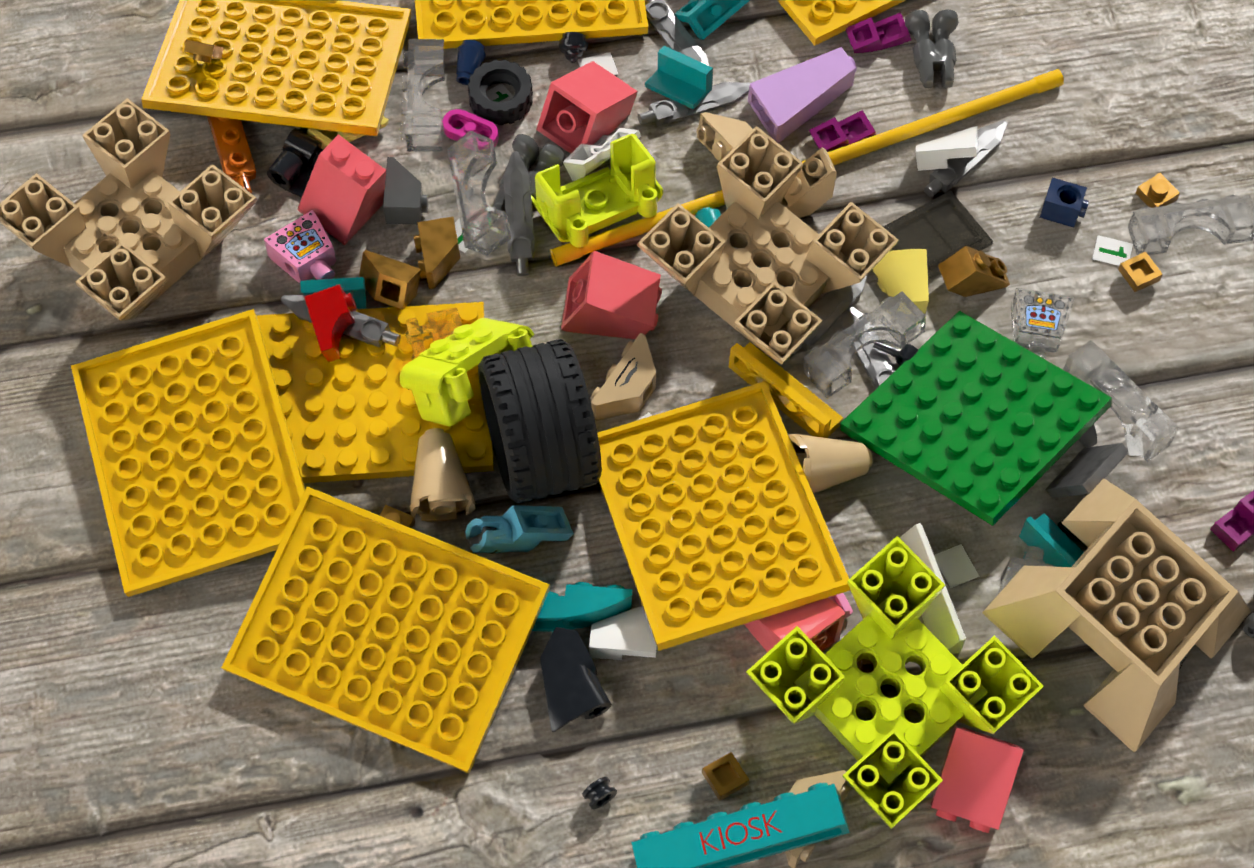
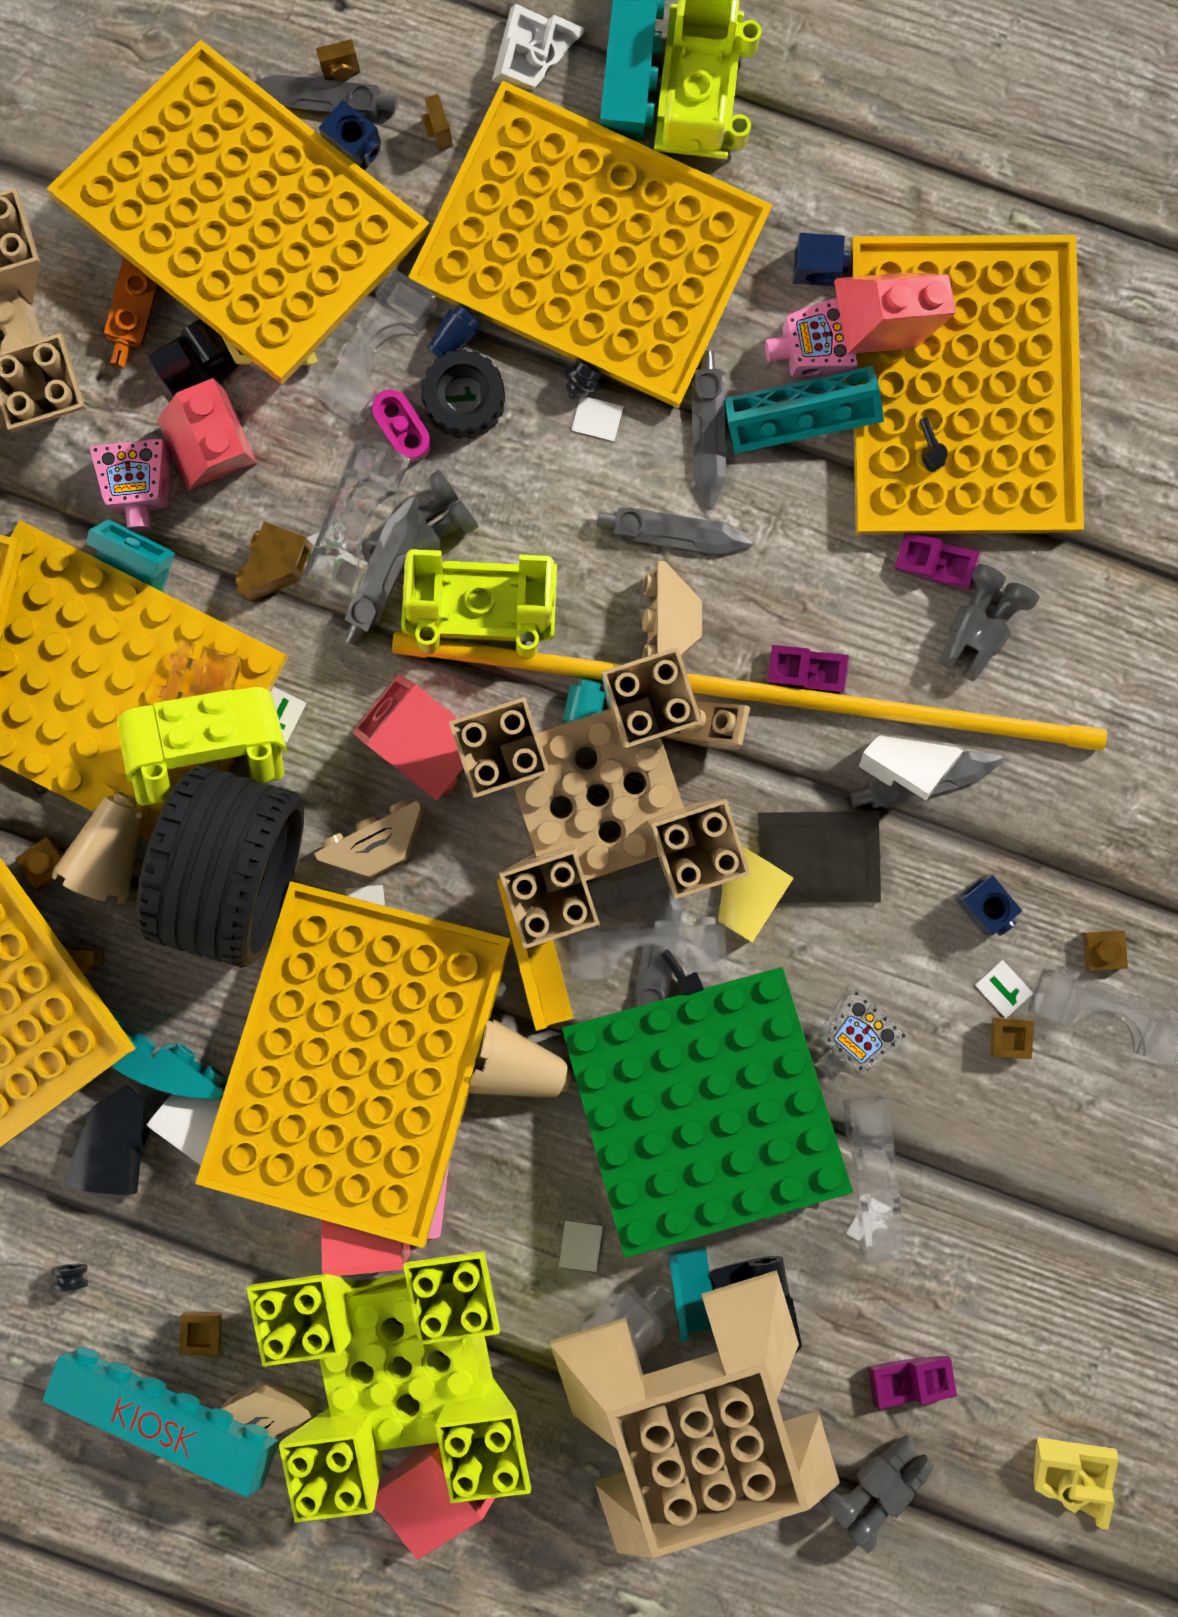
camera: 30 degrees right, 25 degrees up
pearl gold plate [184,40,224,63] -> none
flat silver piece [281,295,401,348] -> none
red arch [304,284,357,363] -> none
pearl gold slope [359,250,422,310] -> none
dark grey slope [383,157,428,225] -> none
medium azure plate [465,505,574,554] -> none
coral slope [536,61,638,154] -> none
white slope [563,128,641,181] -> none
teal panel [645,46,713,109] -> none
lavender slope [748,47,857,143] -> none
slope [900,523,966,654] -> none
pearl gold slope [938,246,1010,297] -> none
flat silver tile [1045,443,1128,498] -> none

